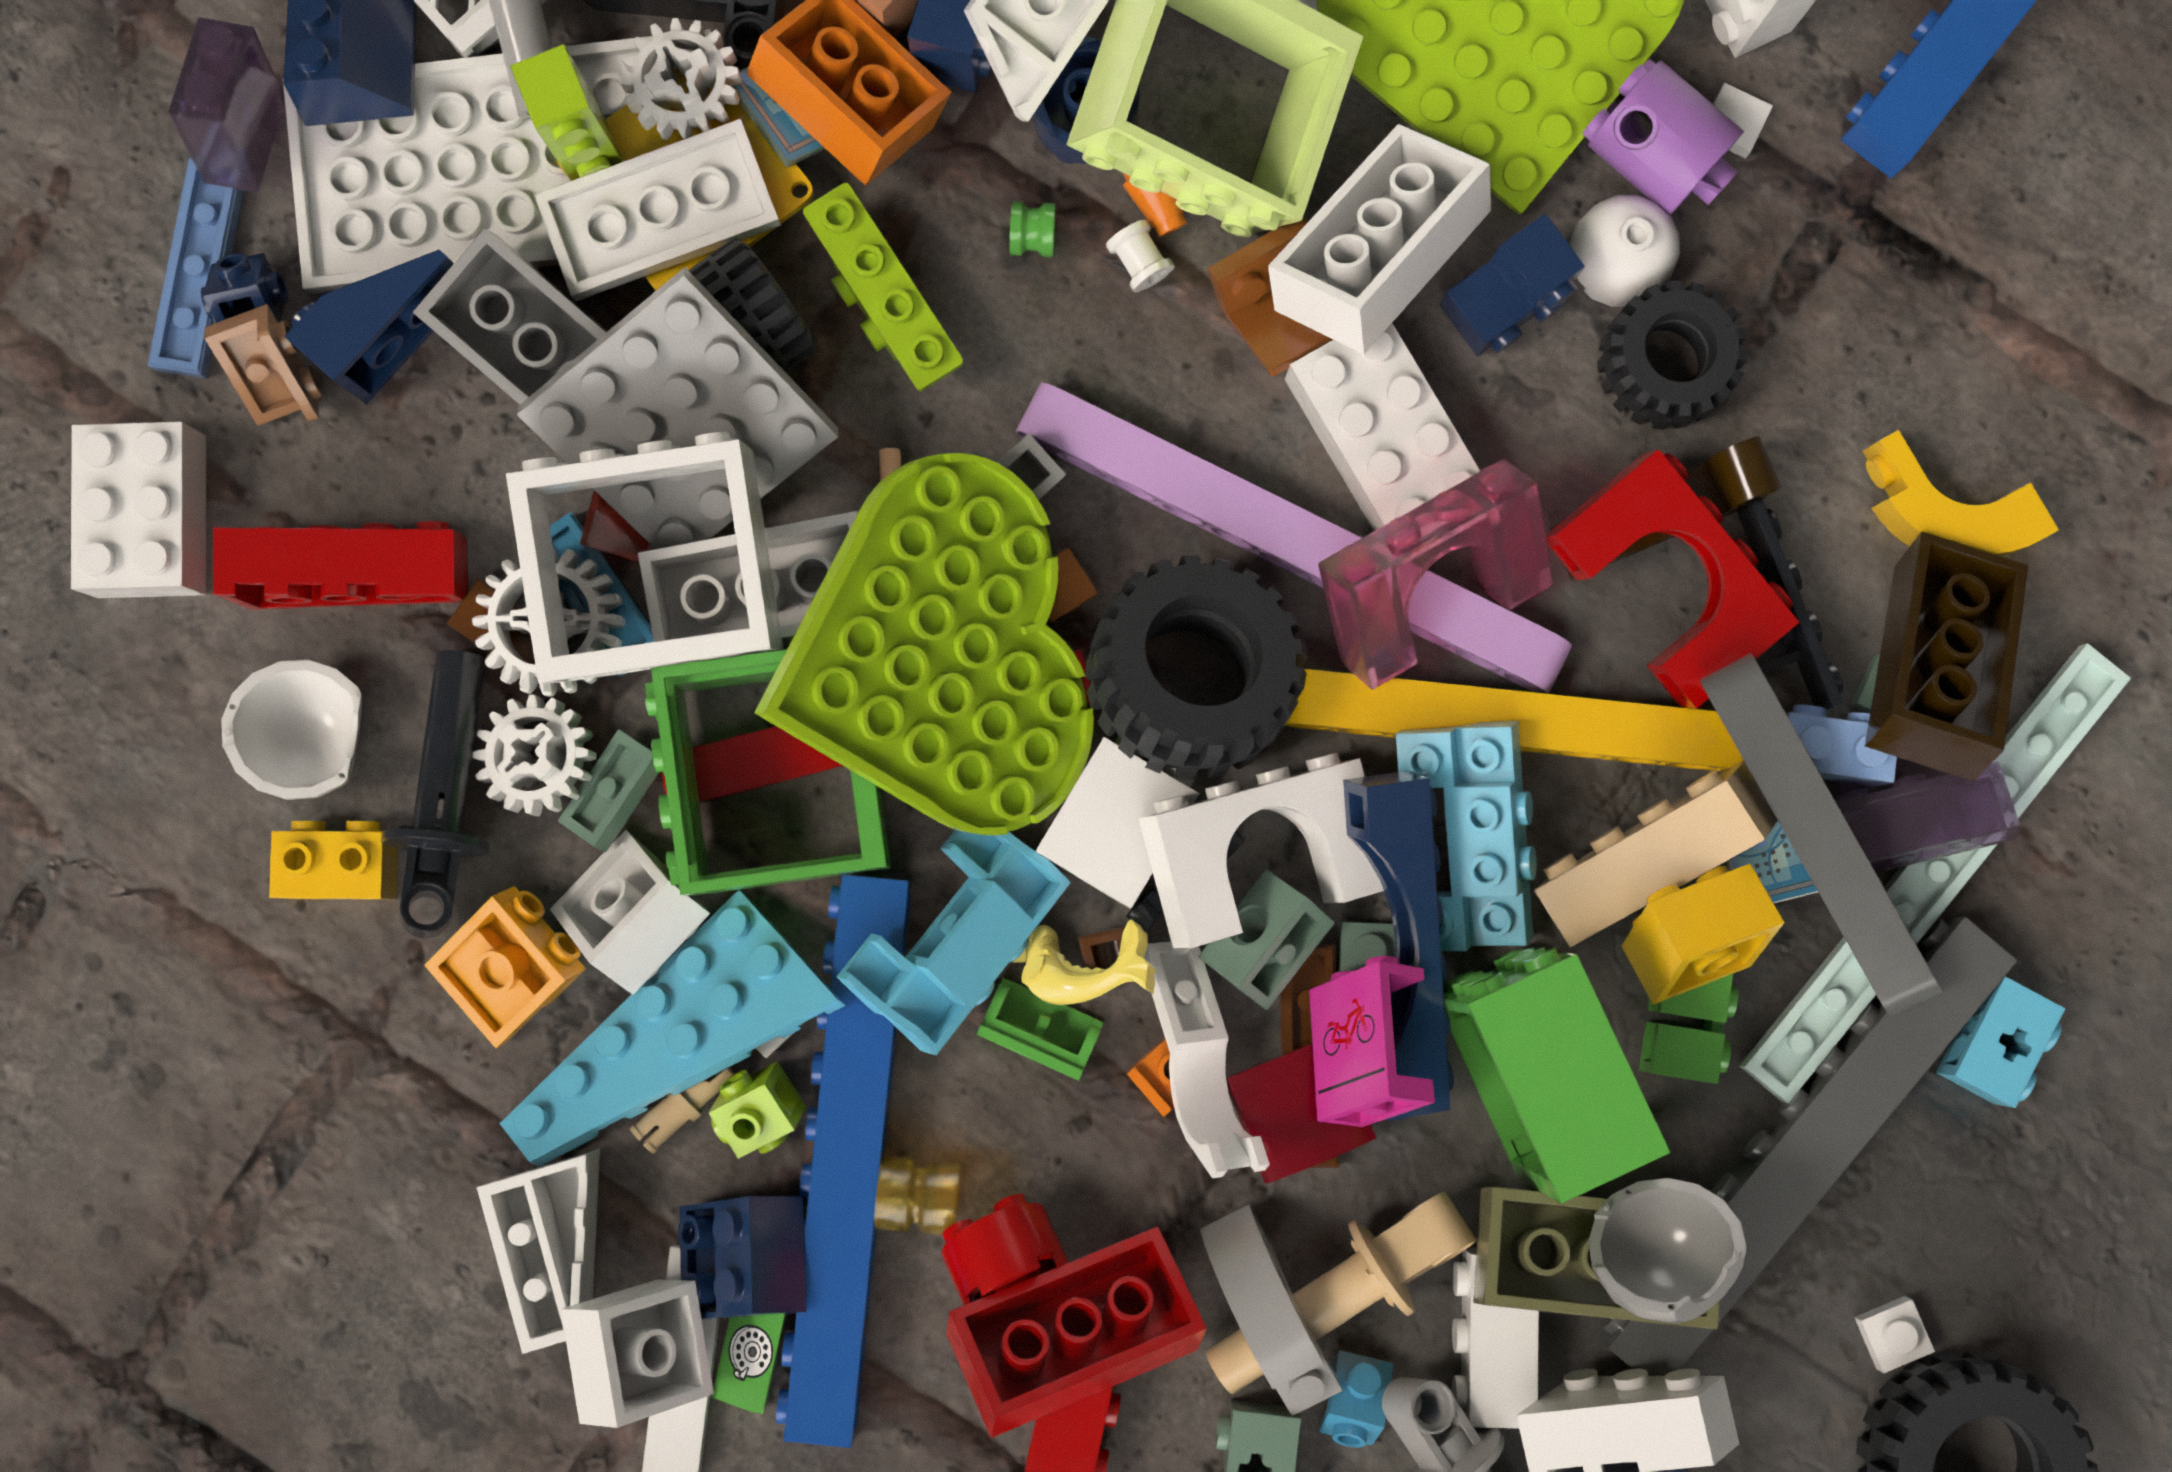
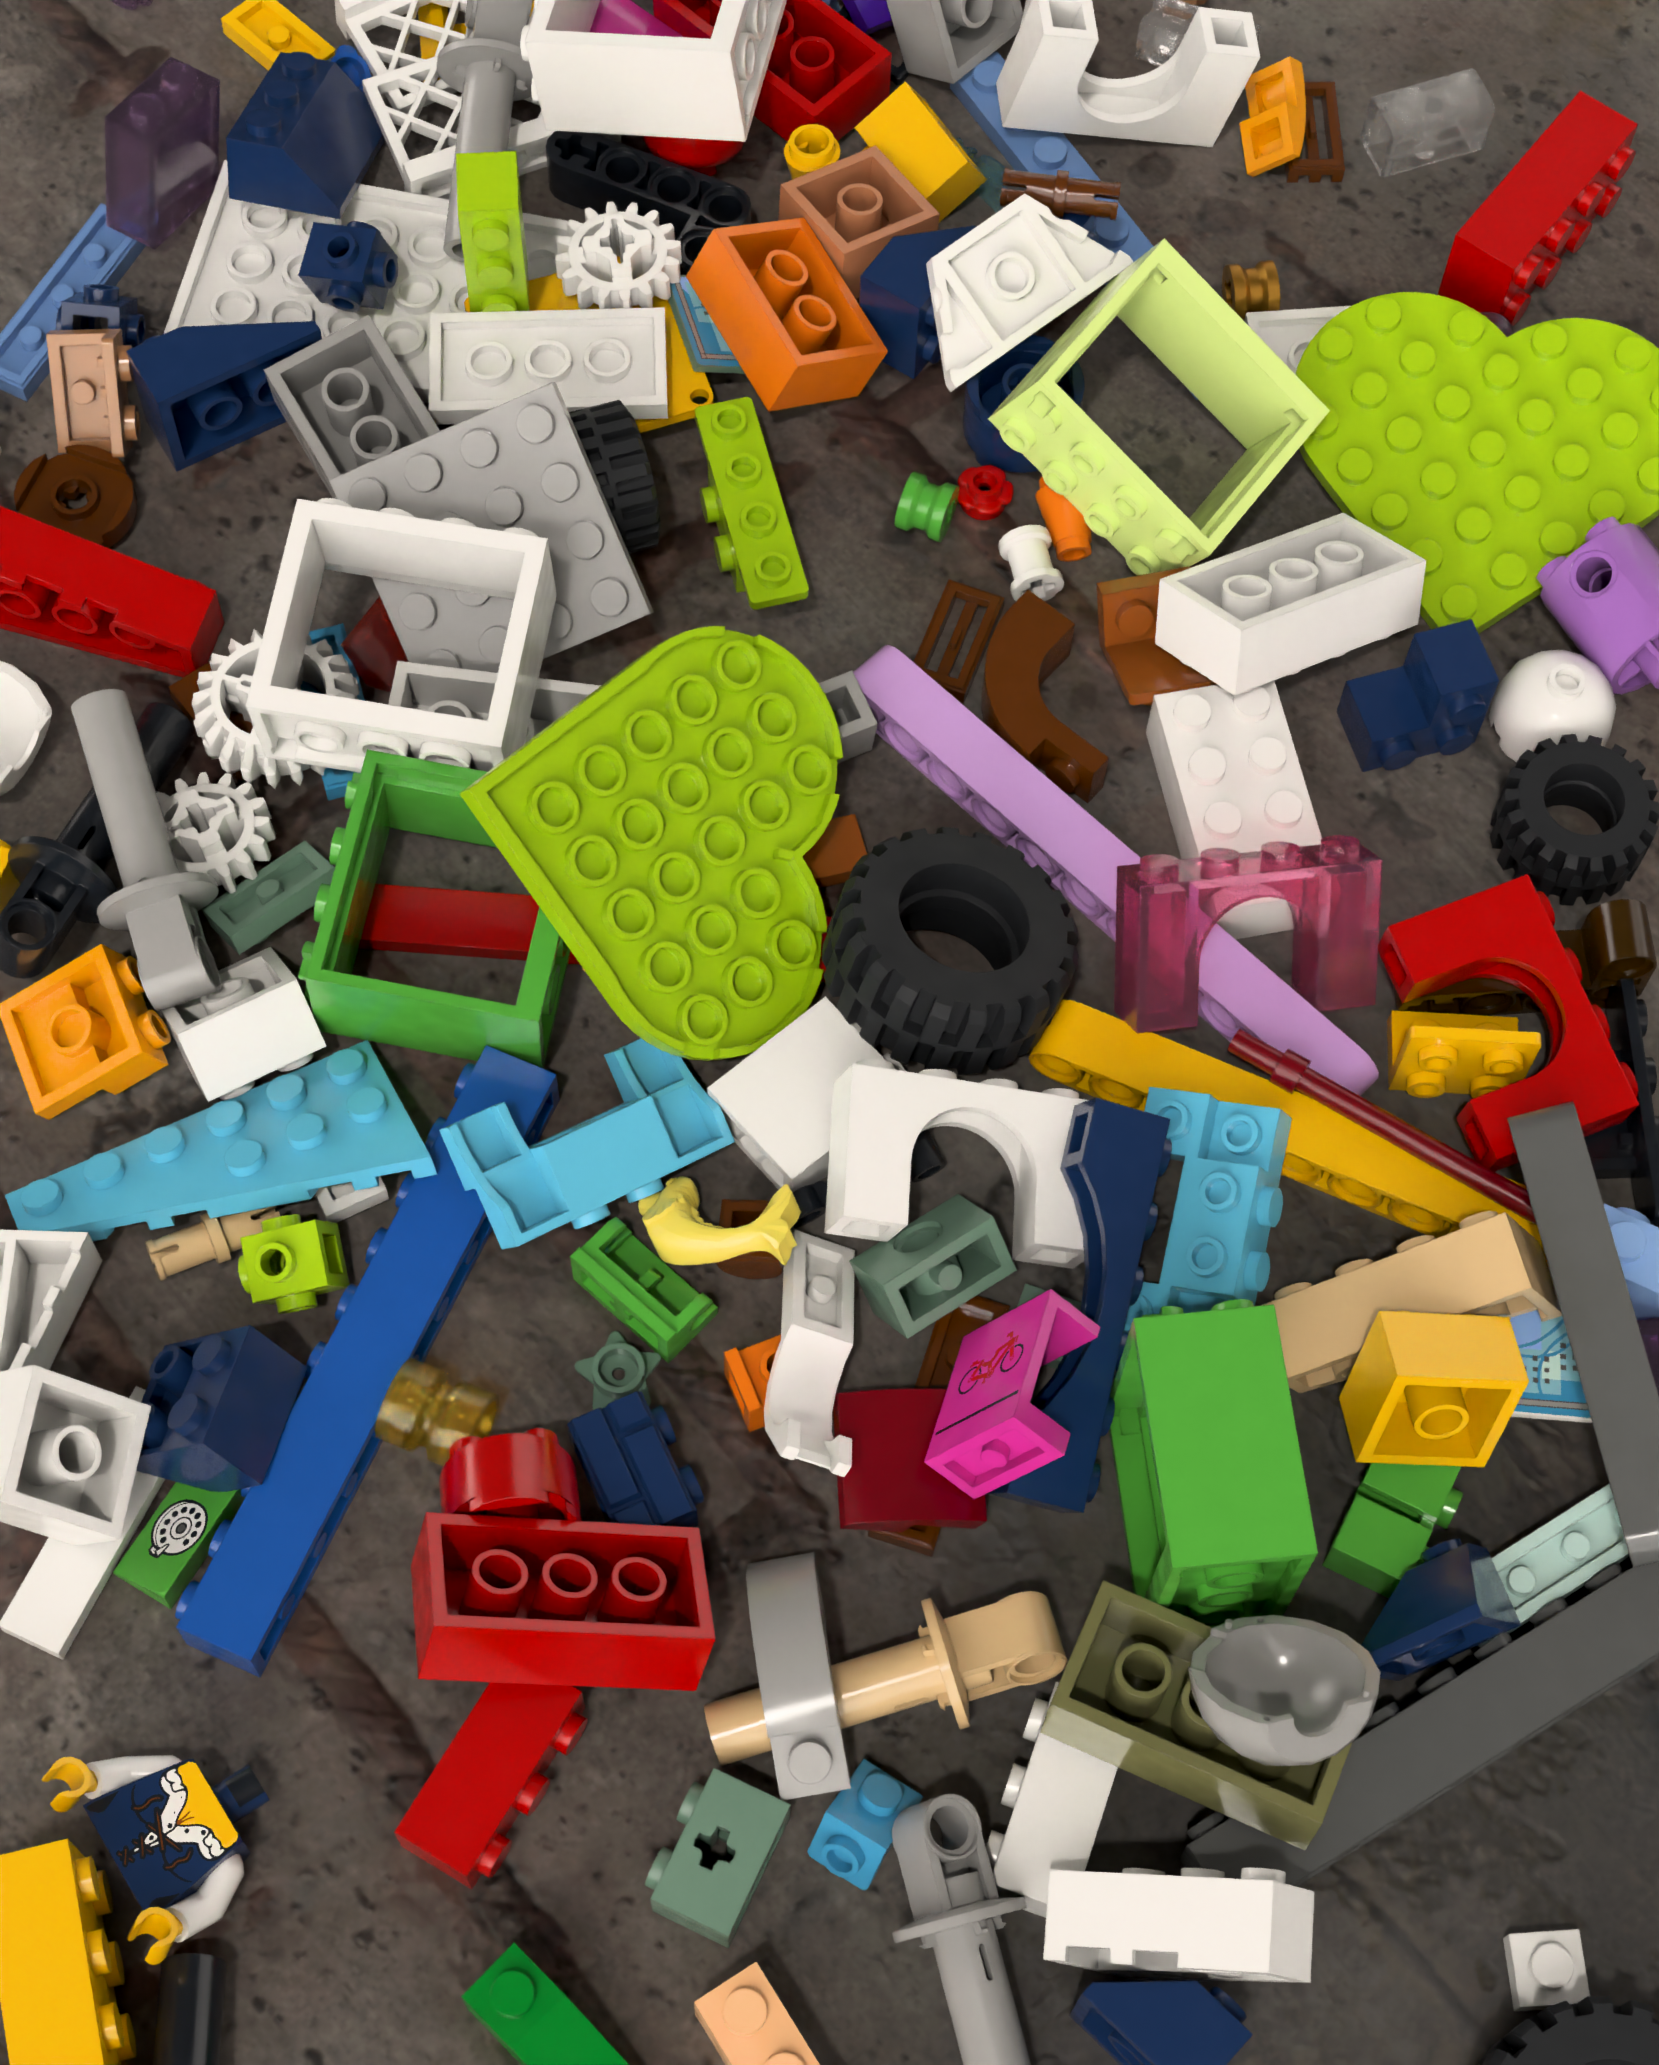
camera: 15 degrees right, 20 degrees down
none -> reddish brown plate [14,444,137,549]
none -> light grey piece [71,689,221,1011]
none -> dark blue brick [298,221,398,312]
none -> dark blue brick [567,1391,704,1527]
none -> sand green plate [574,1331,661,1410]
none -> reddish brown tile [914,579,1005,705]
none -> red plate [958,465,1014,521]
none -> reddish brown arch [981,590,1109,804]
none -> dark red bar [1227,1028,1537,1226]
none -> dark blue slope [1361,1538,1521,1681]
none -> yellow bracket [1387,1010,1541,1098]

